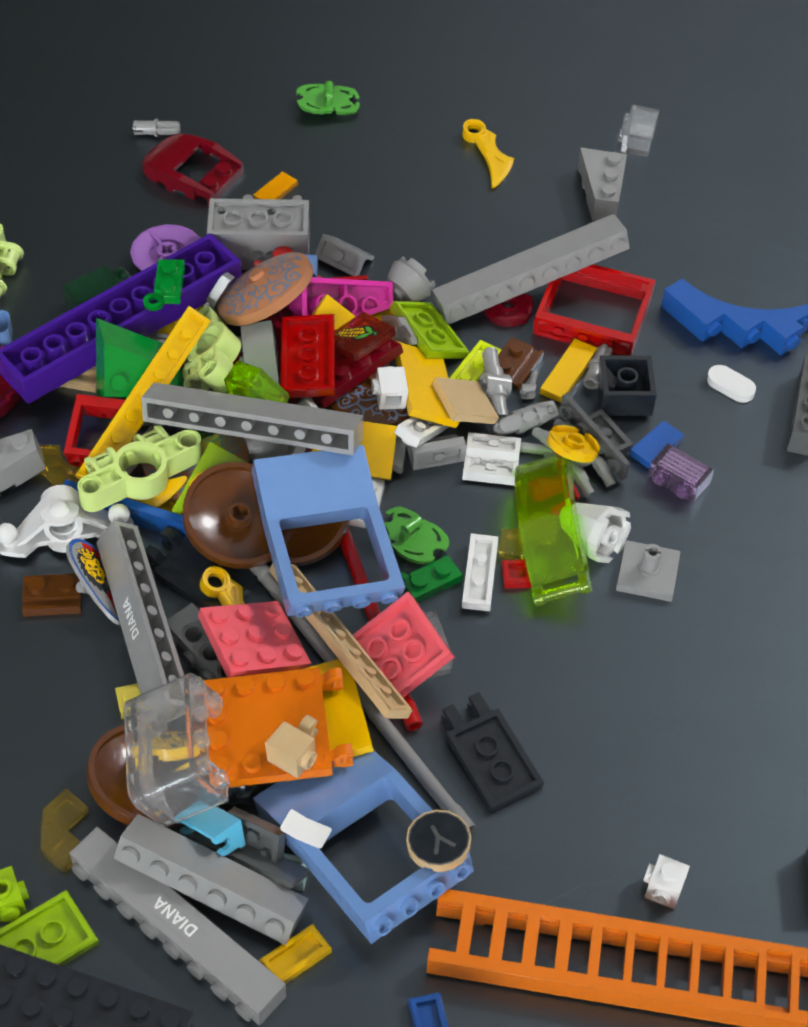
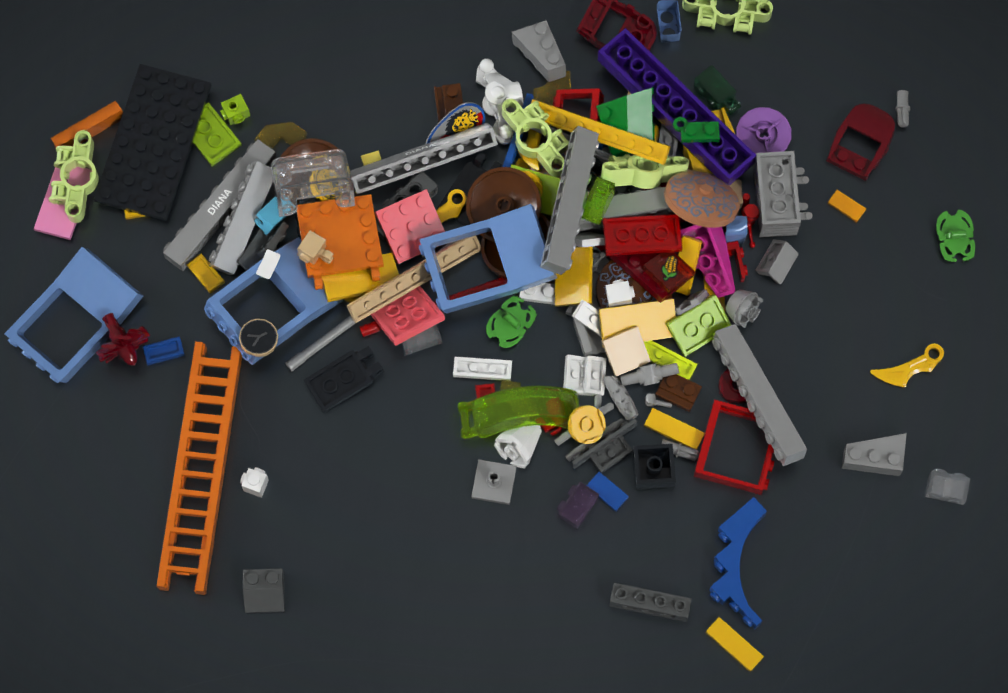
camera: 90 degrees right, 20 degrees up
light grey tile [203,272,235,310] -> none
green hinge [400,555,463,603] -> none
white tile [707,365,756,403] -> none

